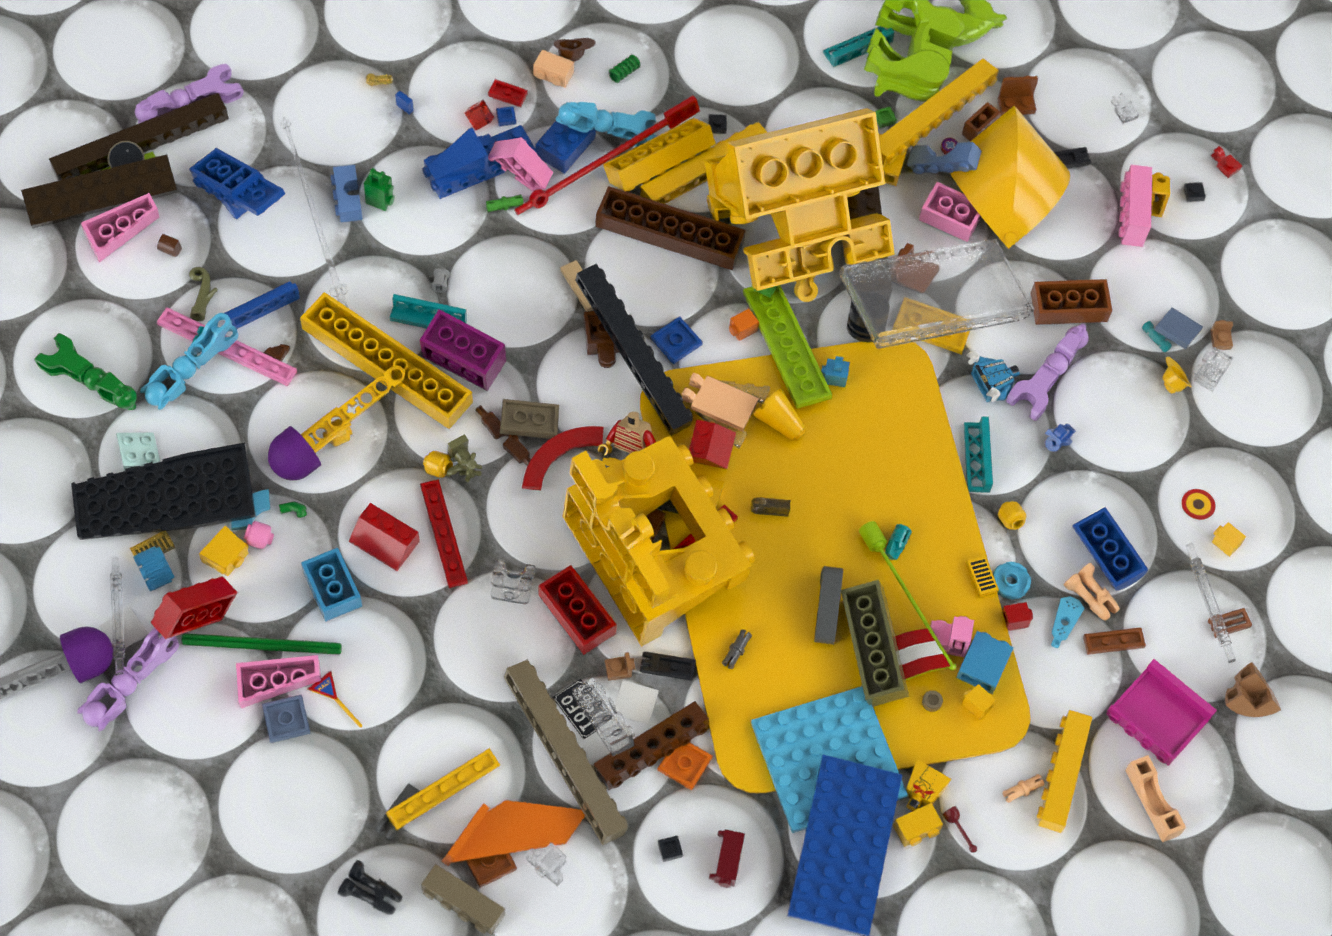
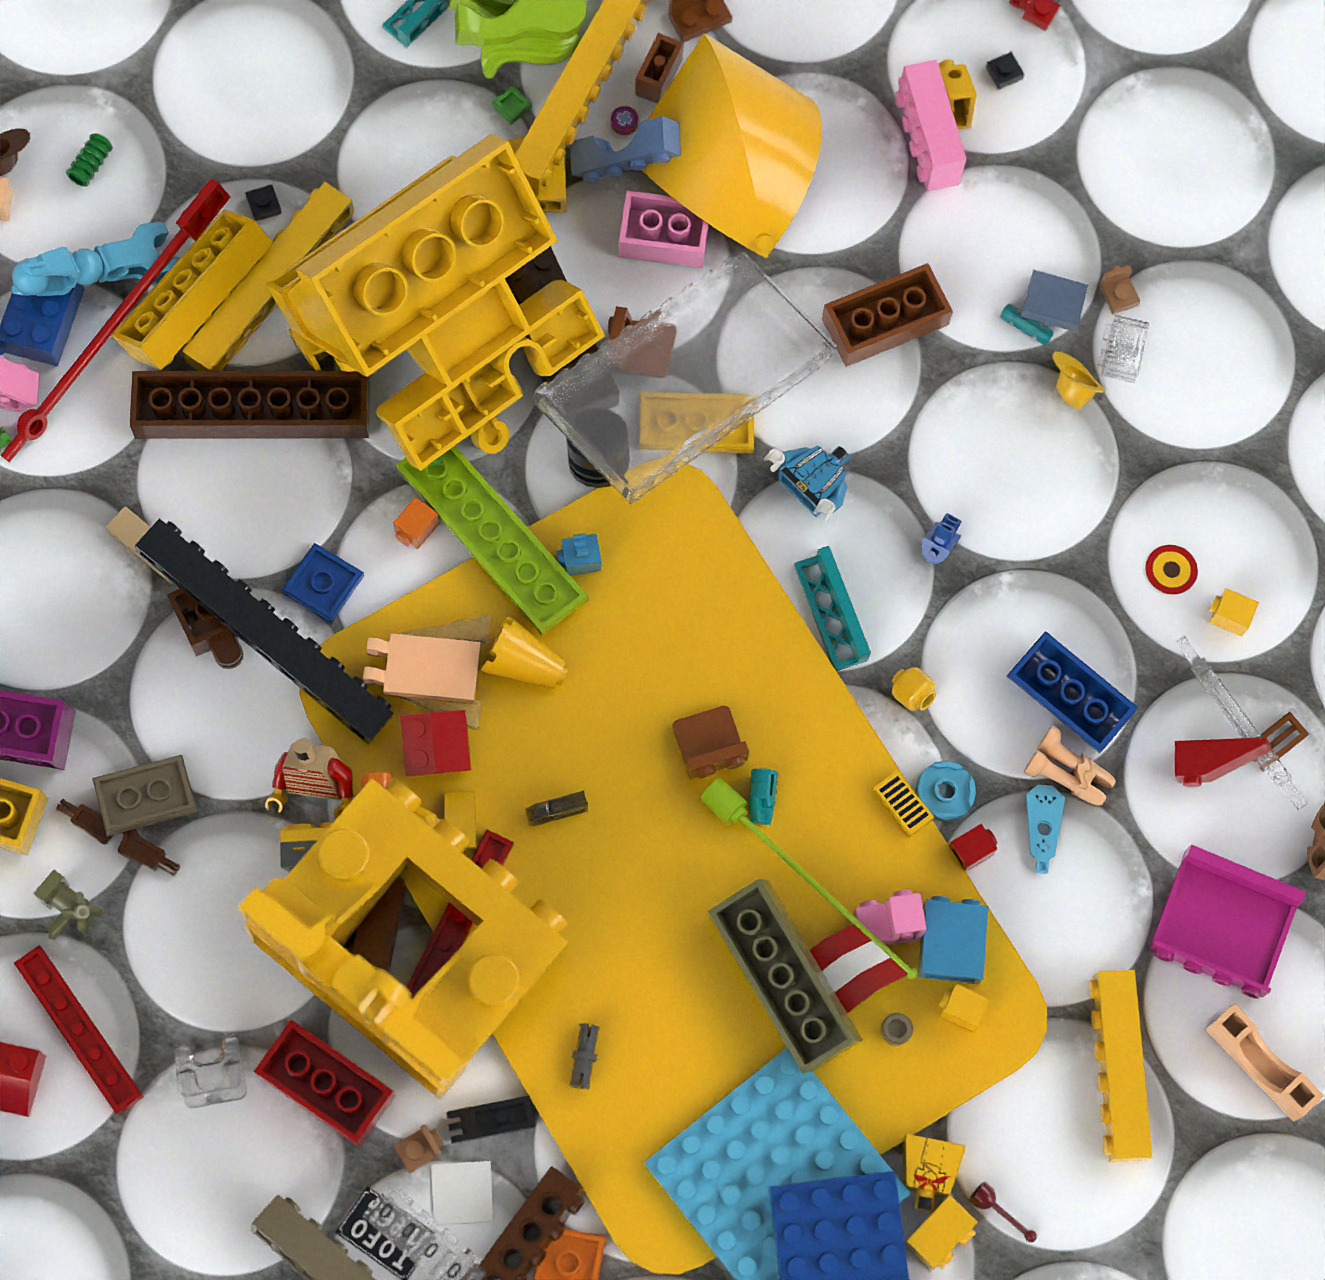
camera: 20 degrees left, 10 degrees up
yellow head [423,451,453,478] -> none
red tile [522,426,604,491] -> none
dark grey beam [814,566,843,645] -> none
light nougat pin [1003,774,1044,803] -> none
lavender piece [1006,324,1089,421] -> none
black hinge [1054,147,1092,169] -> none
dark orange tile [1083,628,1146,655] -> none
none -> dark orange bracket [672,706,749,779]
none -> red slope [1175,737,1271,787]

